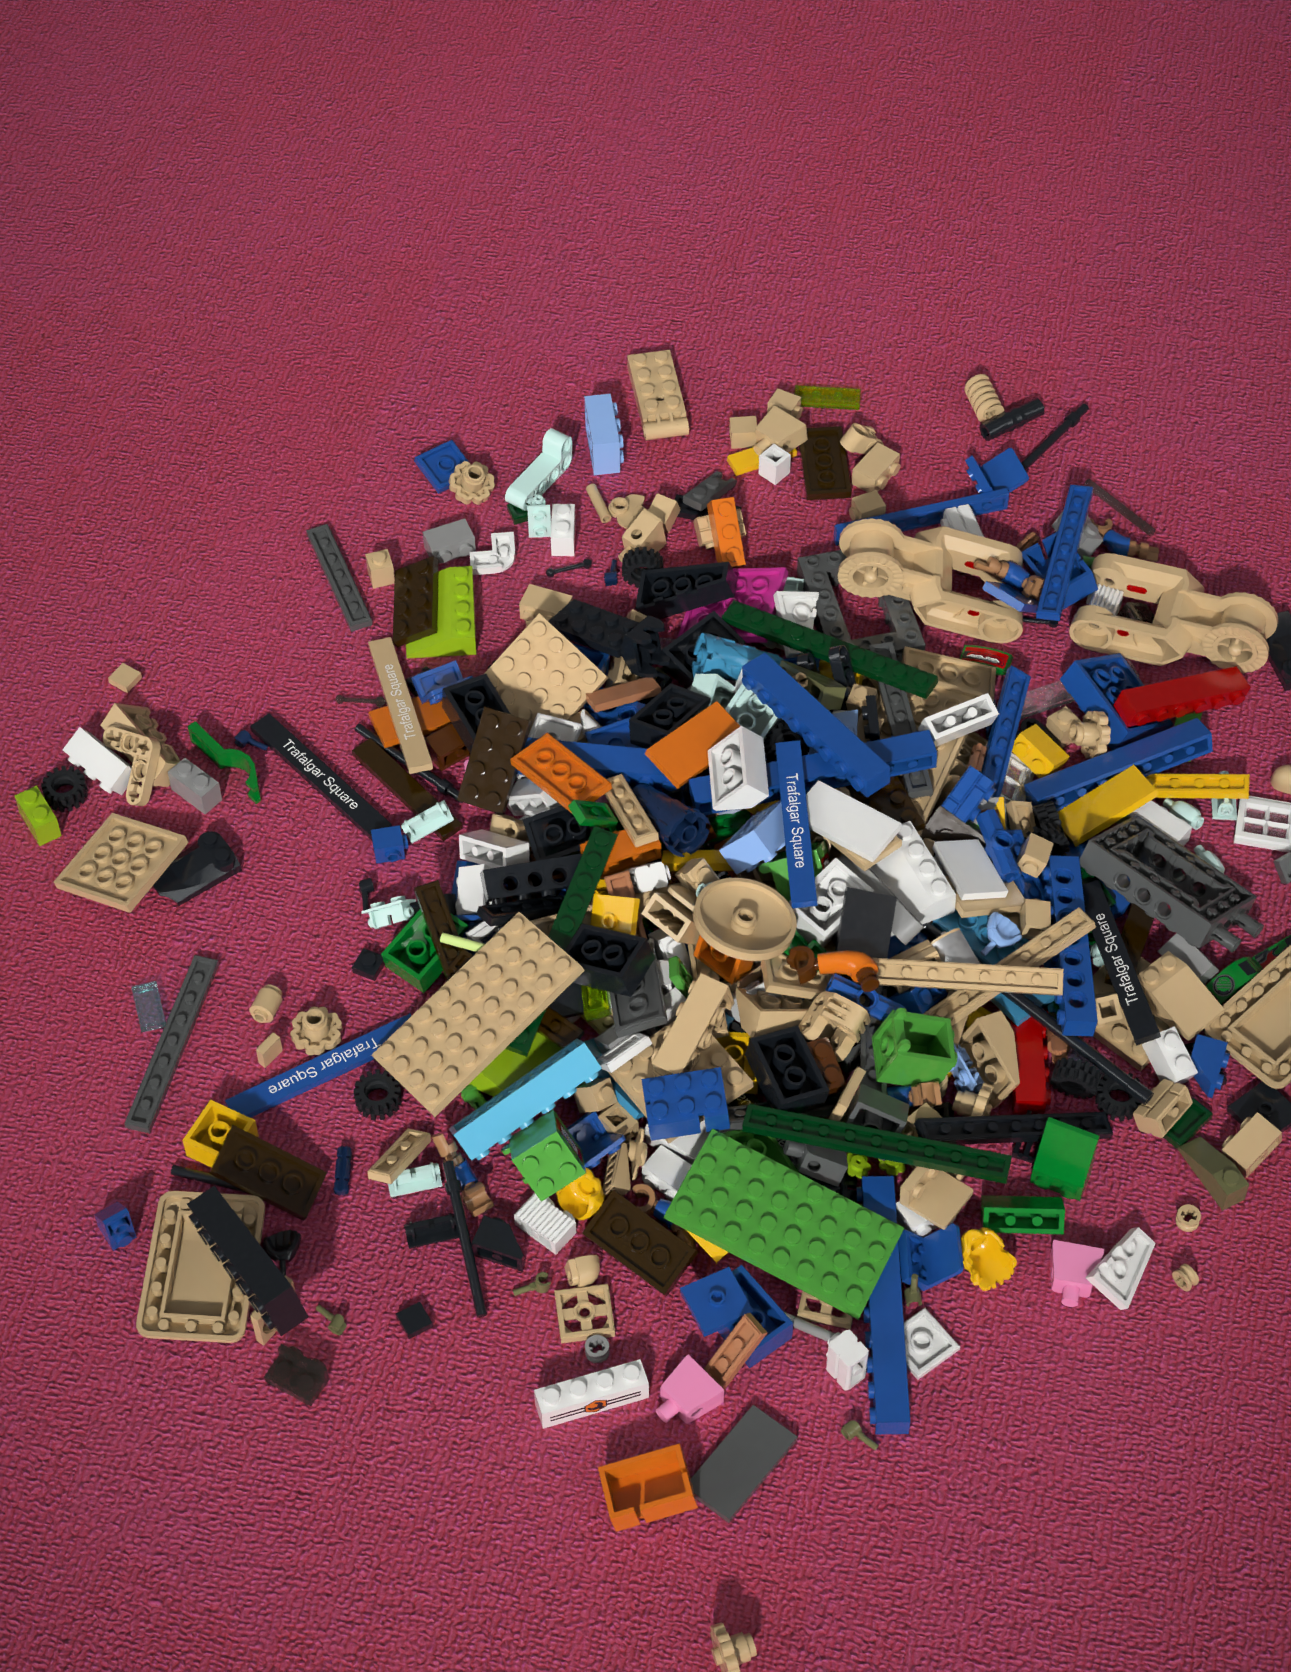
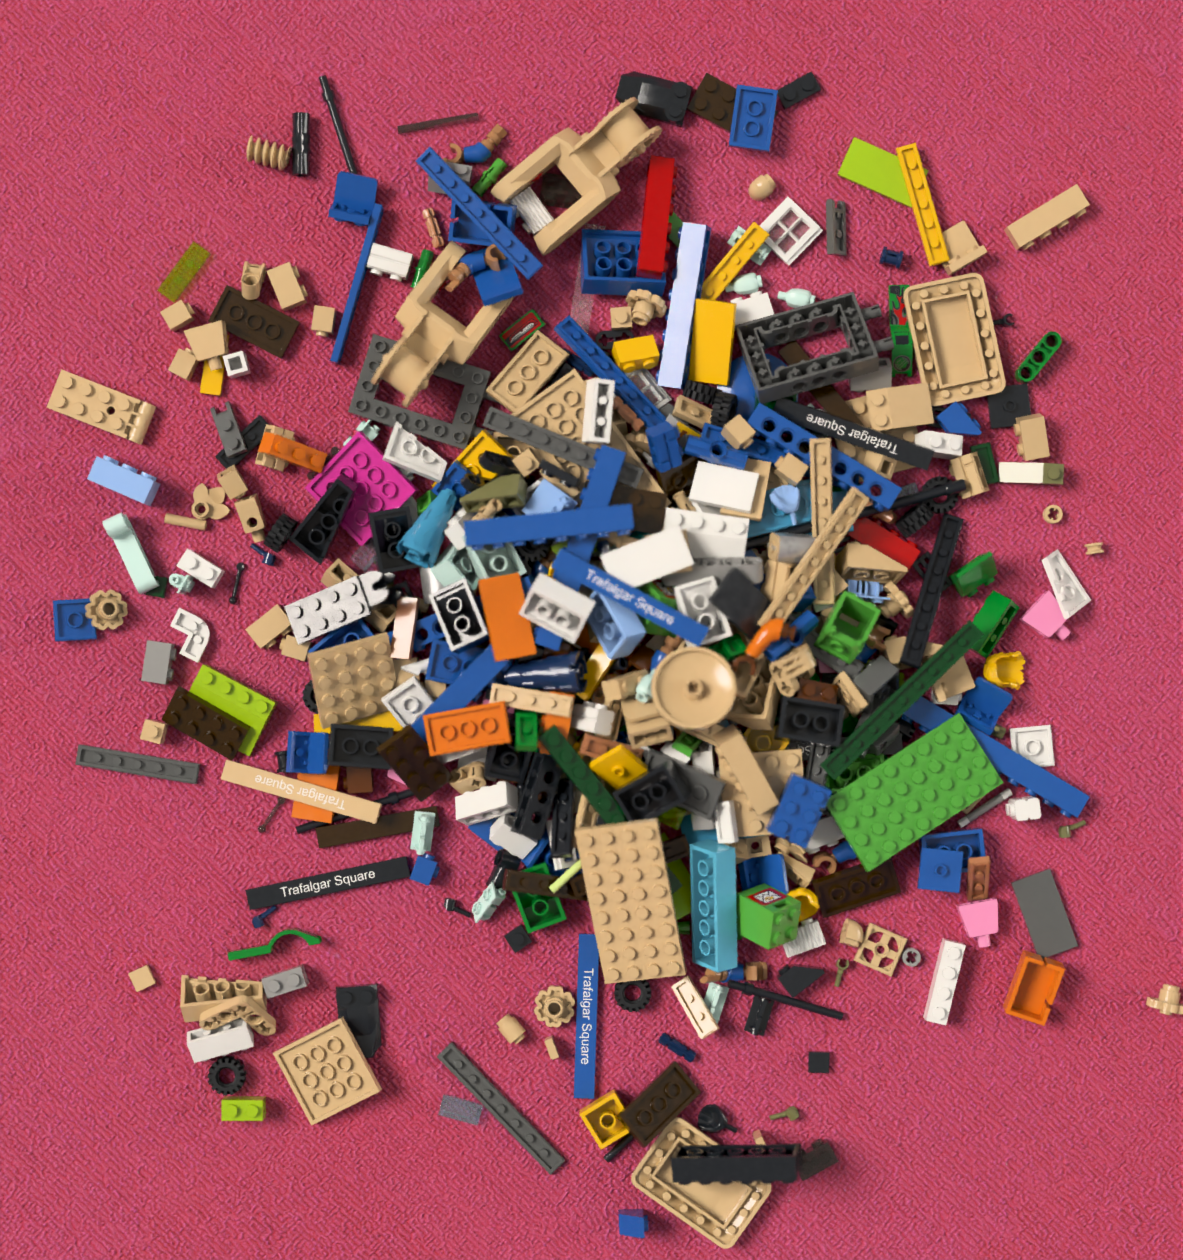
camera: 60 degrees left, 35 degrees up
dark green plate [722,600,938,699] -> none

